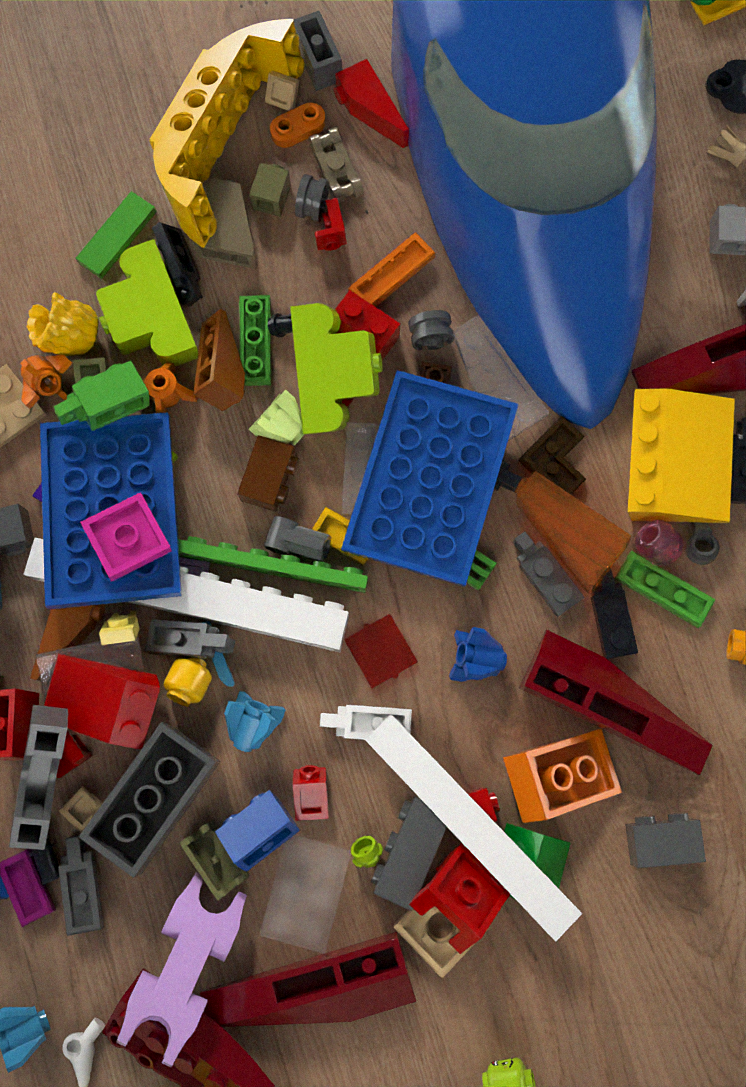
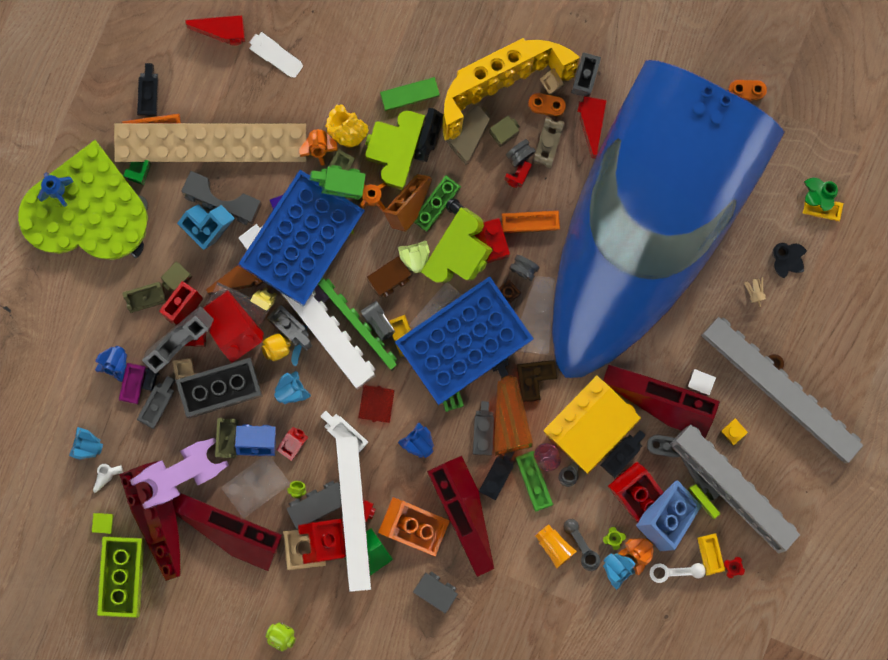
camera: 30 degrees right, 5 degrees up
dark pink plate [80,492,172,582] -> none

